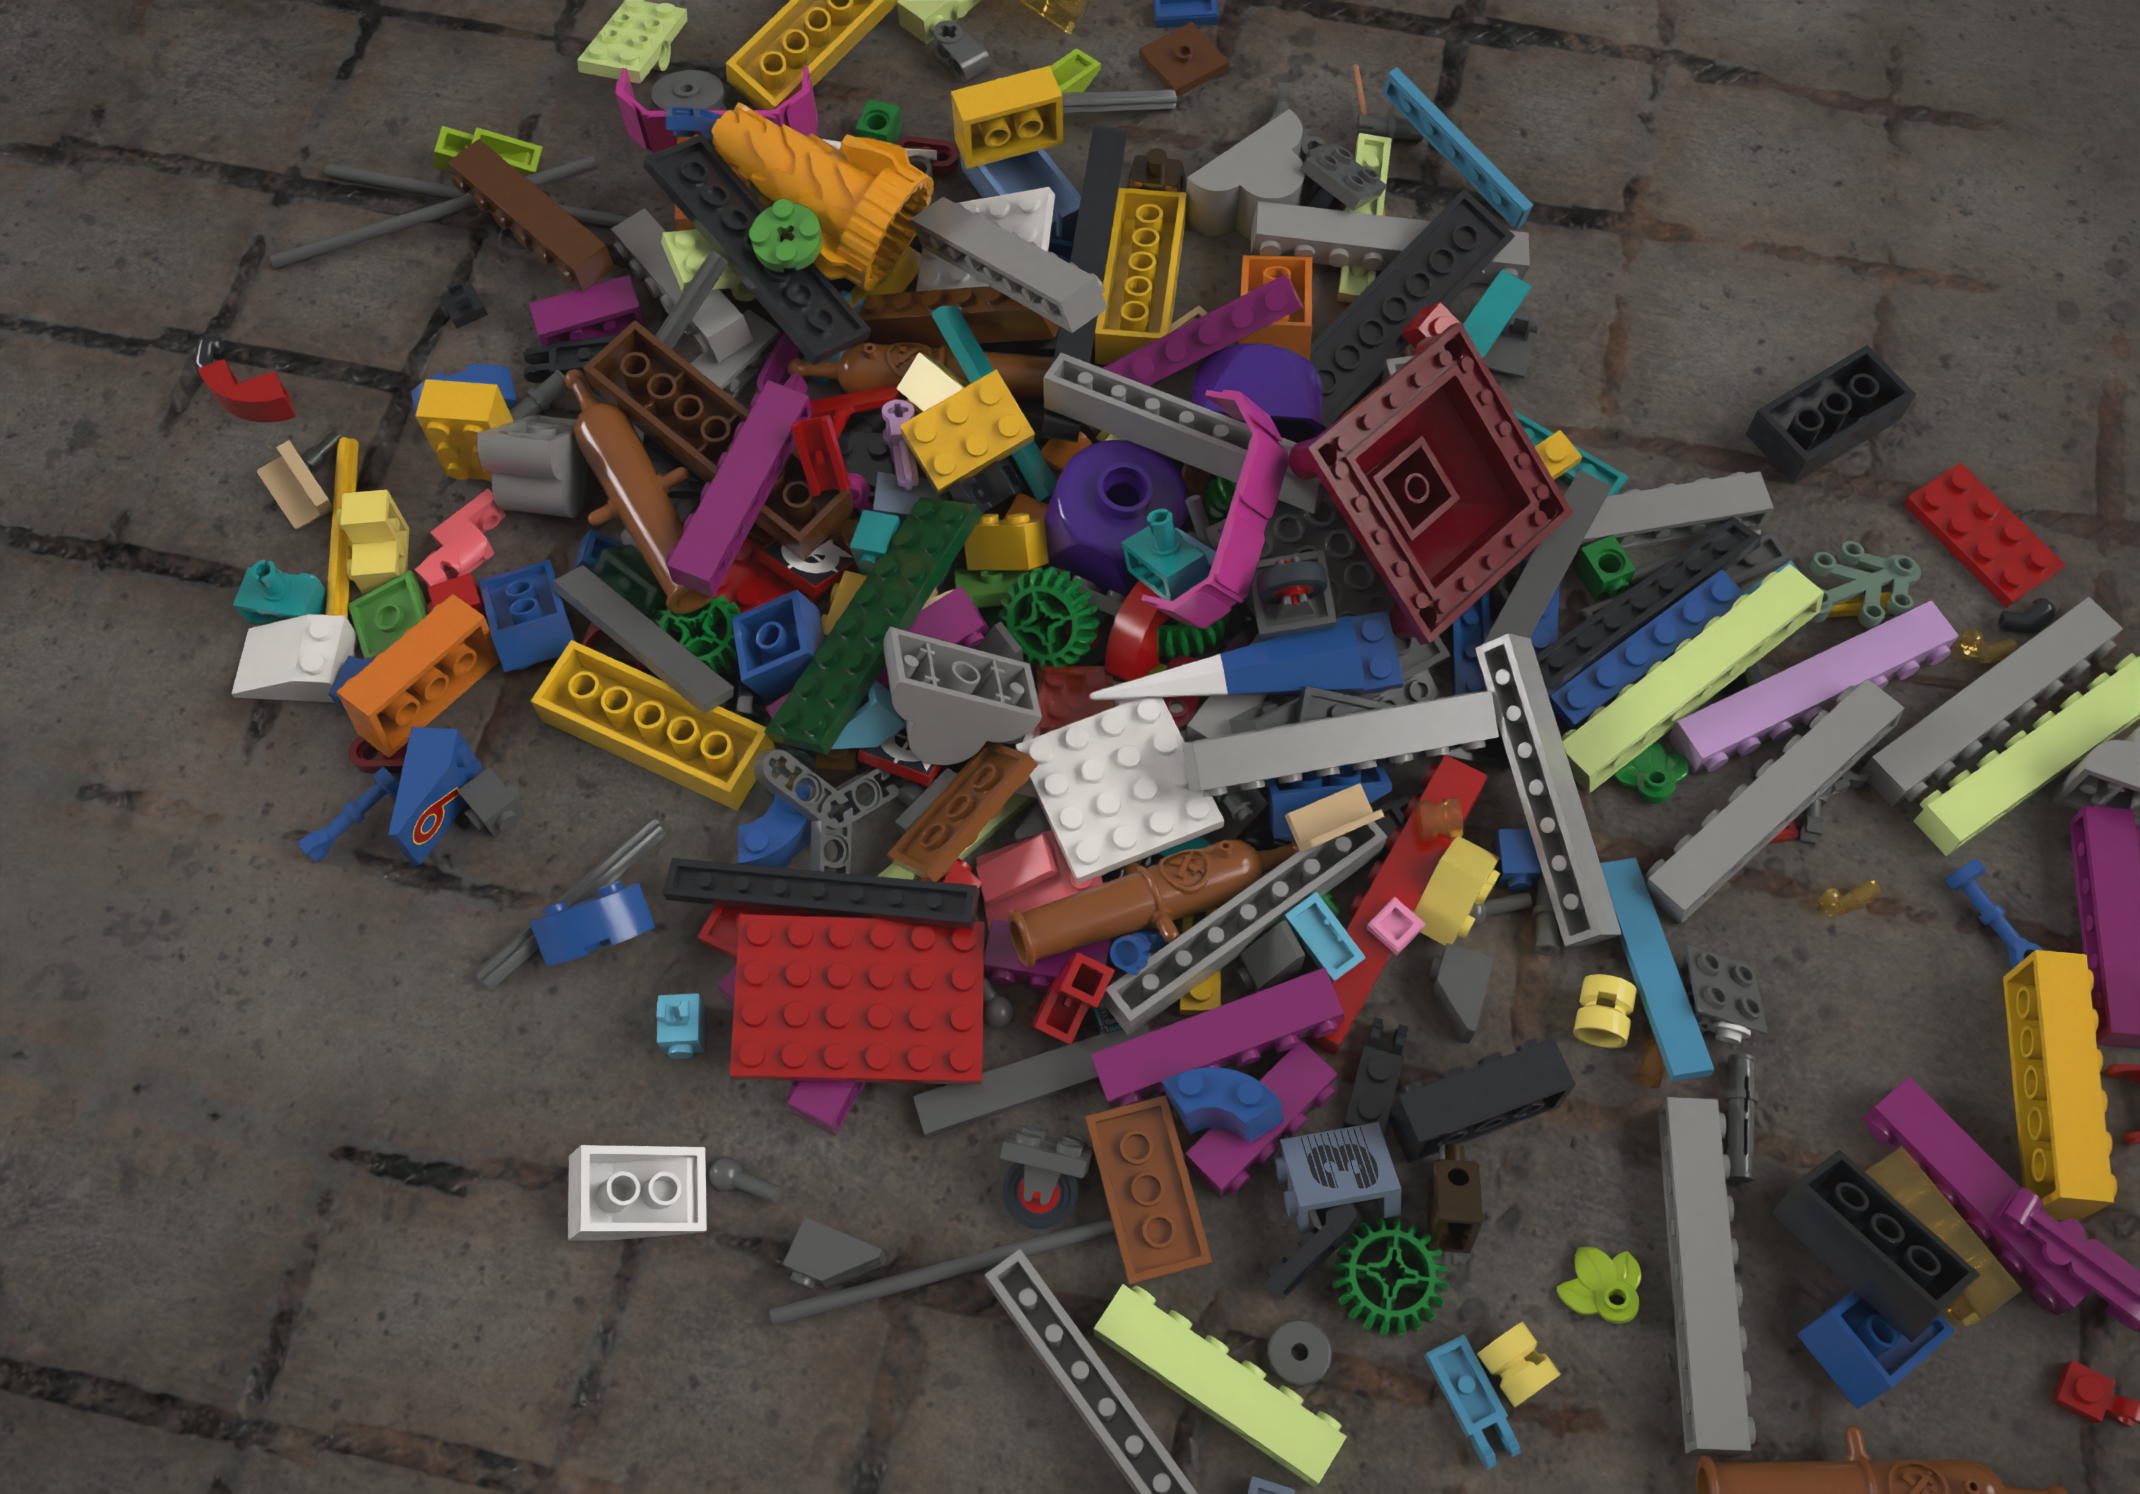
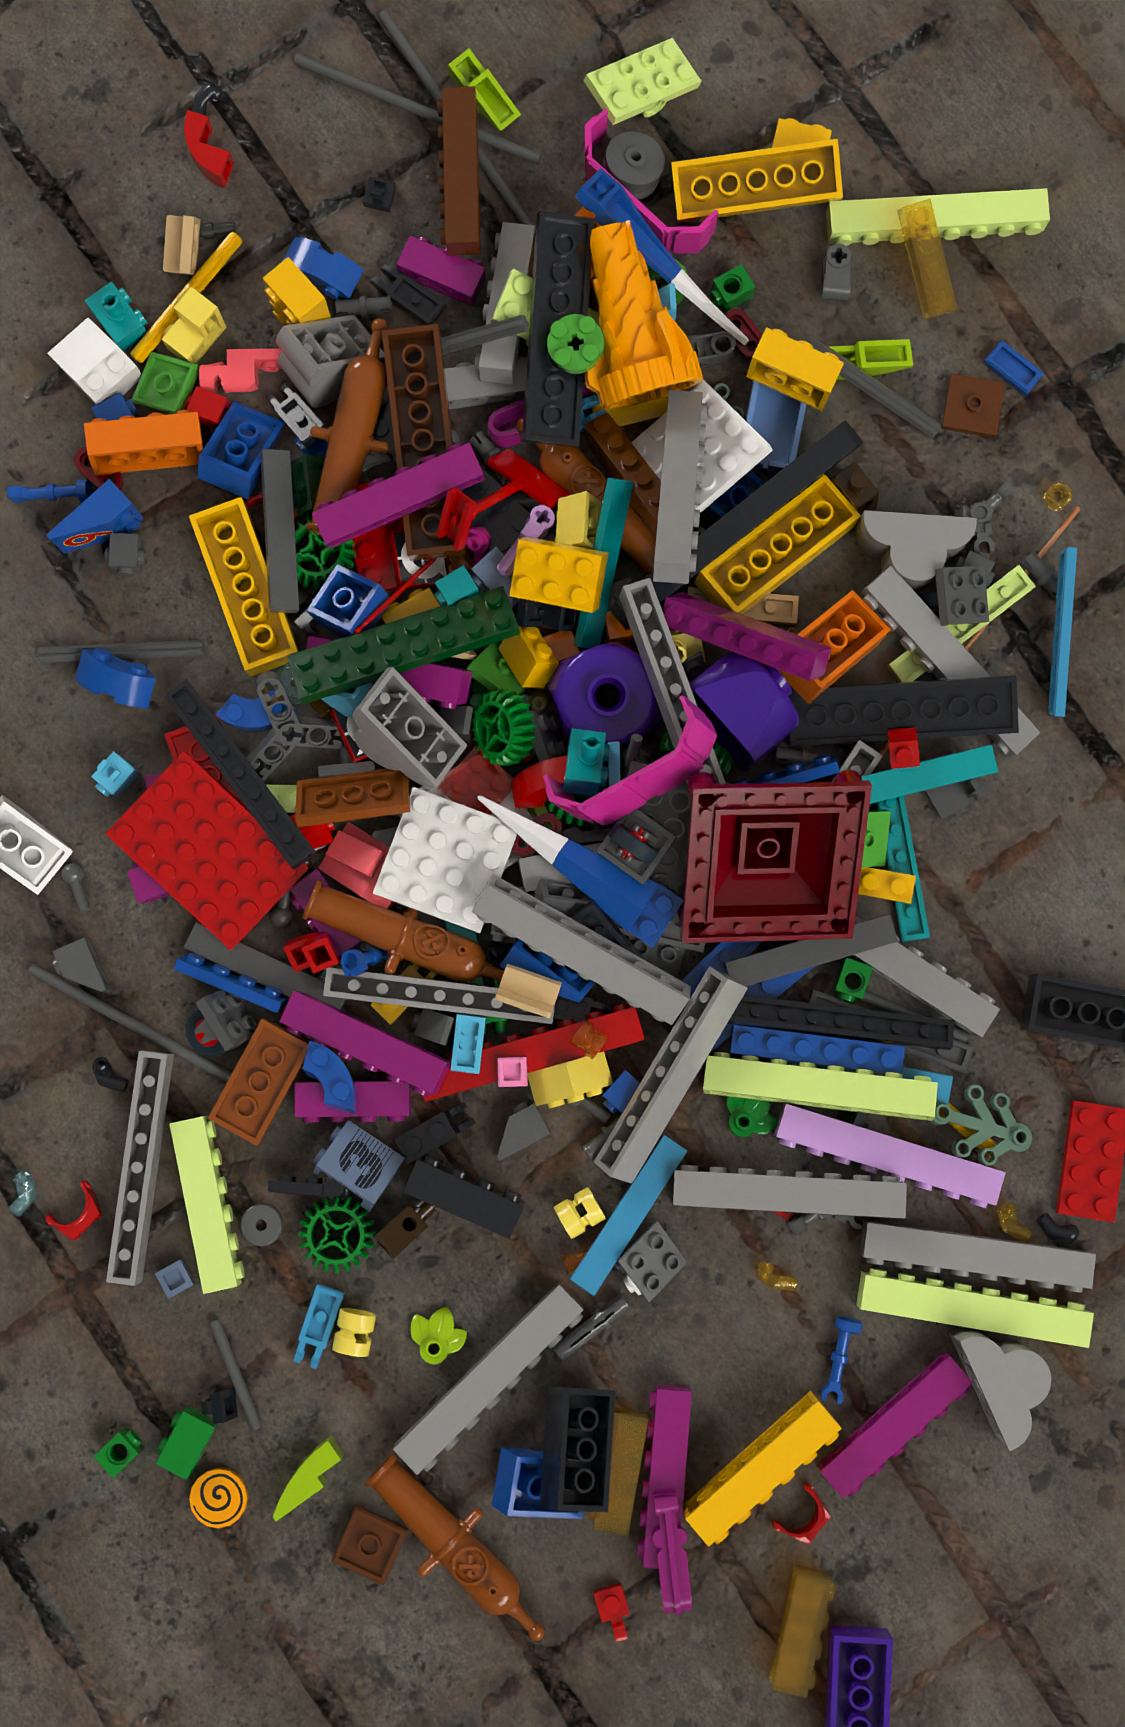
camera: 40 degrees right, 20 degrees up
none -> black arm [92,1057,129,1092]
none -> blue plate [174,953,289,1013]
none -> hinge [266,383,326,449]
none -> red piece [353,558,437,634]
none -> clear yellow bush [1044,482,1072,510]

